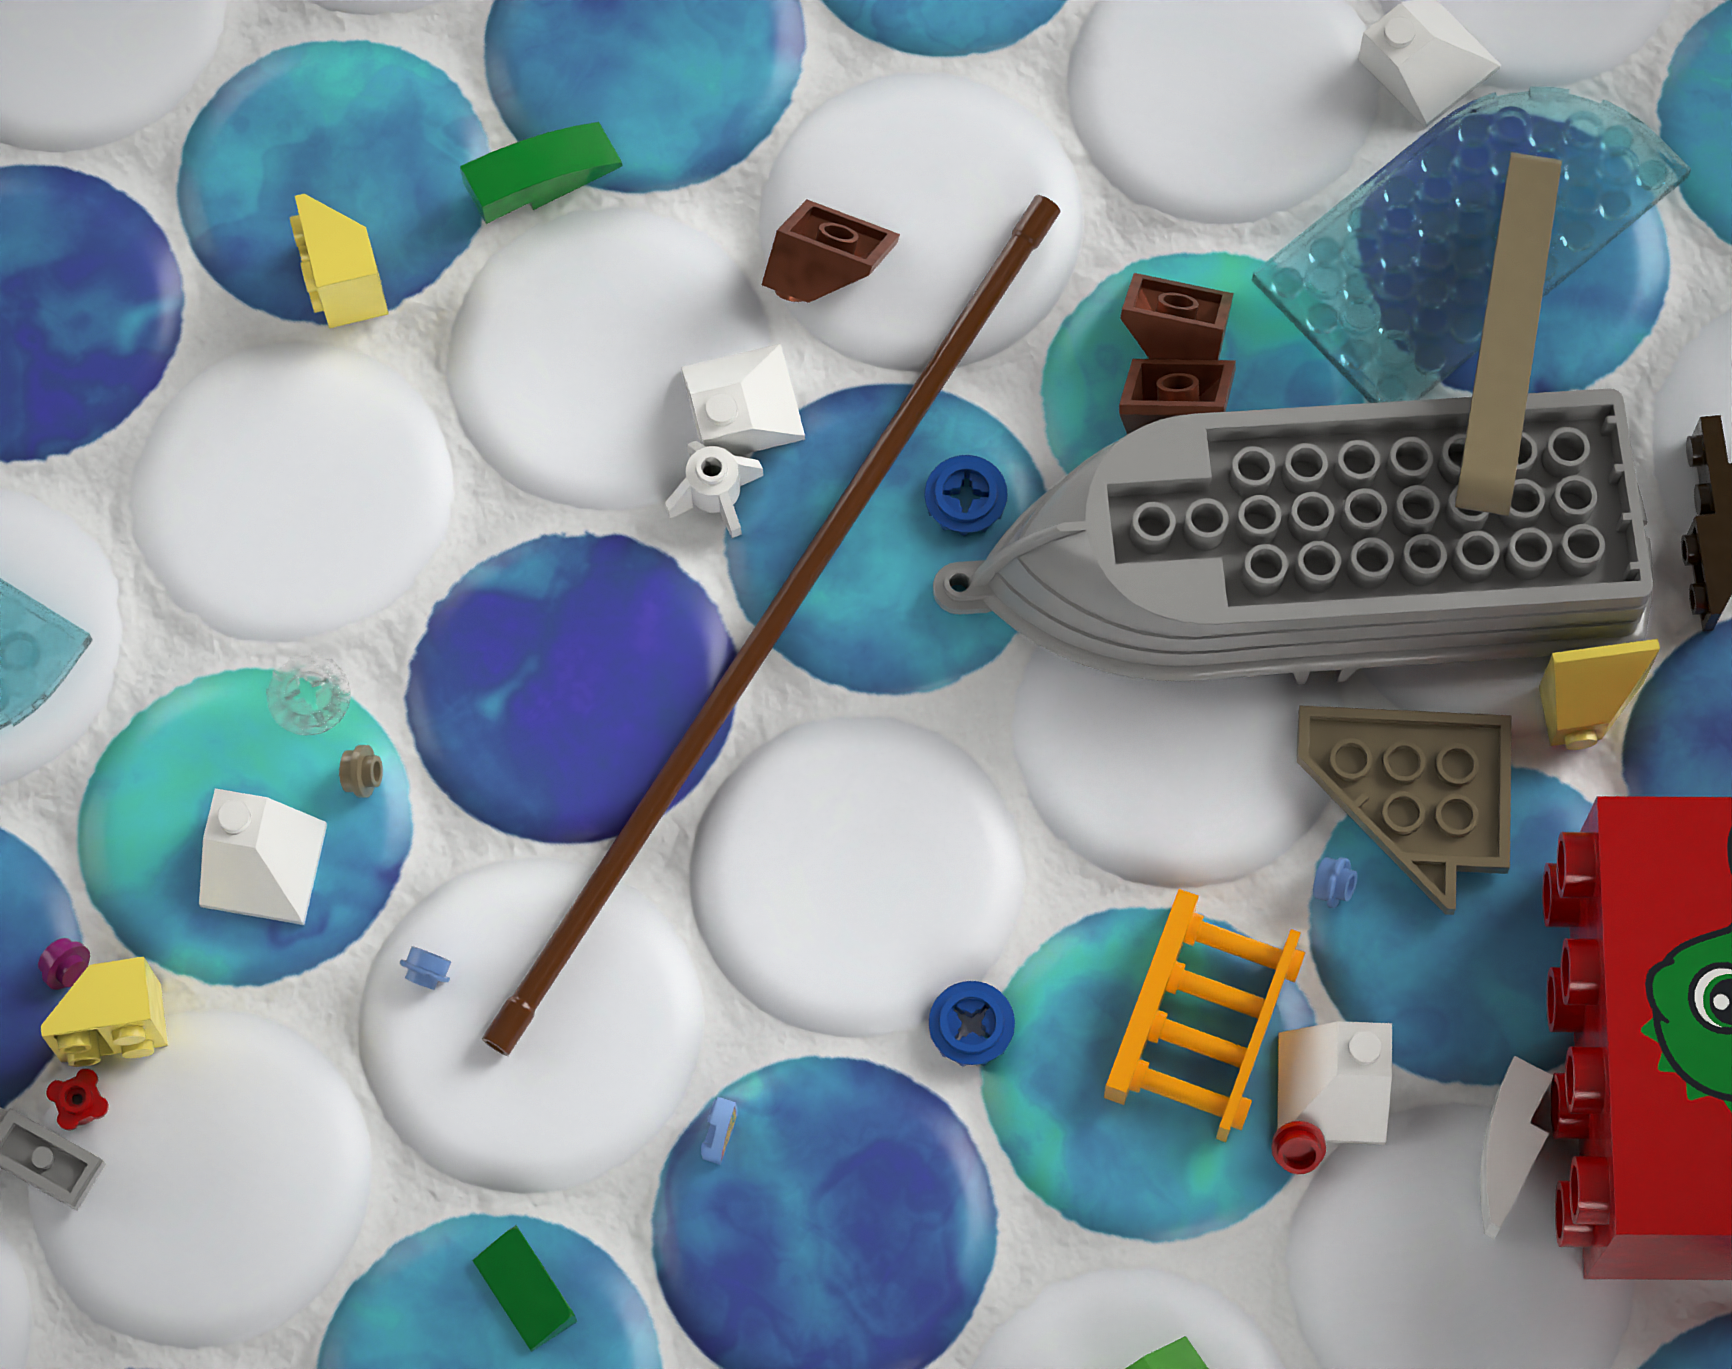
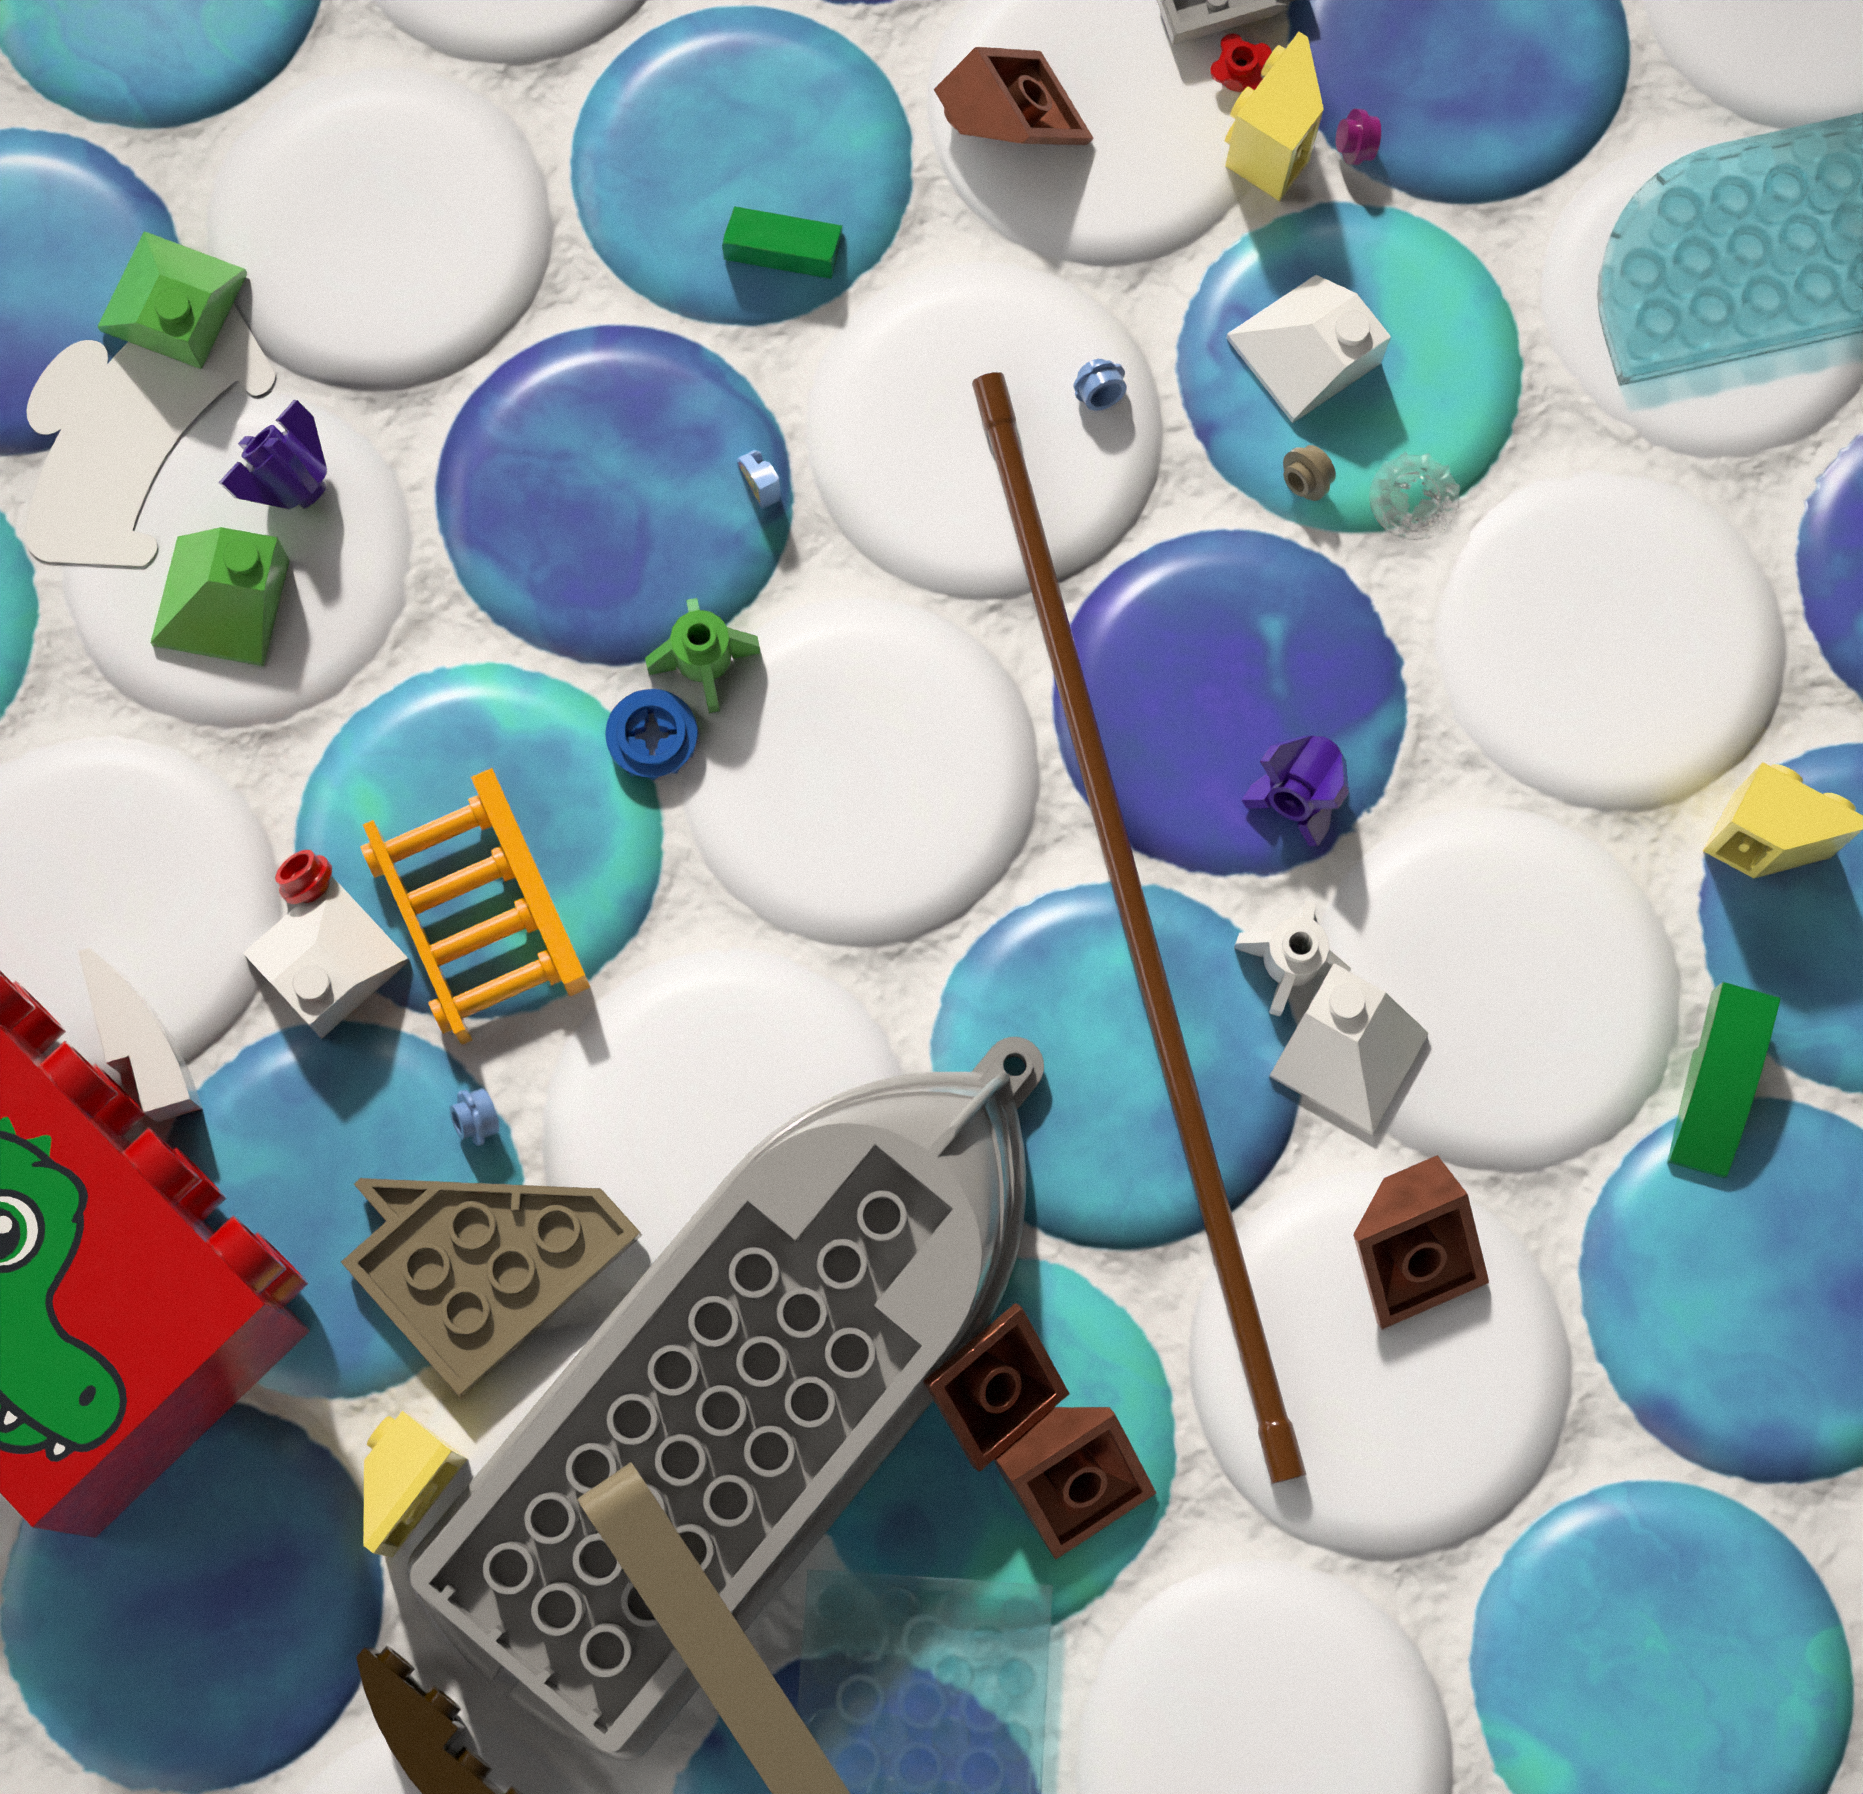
camera: 130 degrees right, 5 degrees up
blue gear [925,455,1008,537] -> none
none -> bright green brick [645,598,761,714]
none -> copper slope [933,47,1094,145]
none -> dark purple brick [1241,735,1349,846]

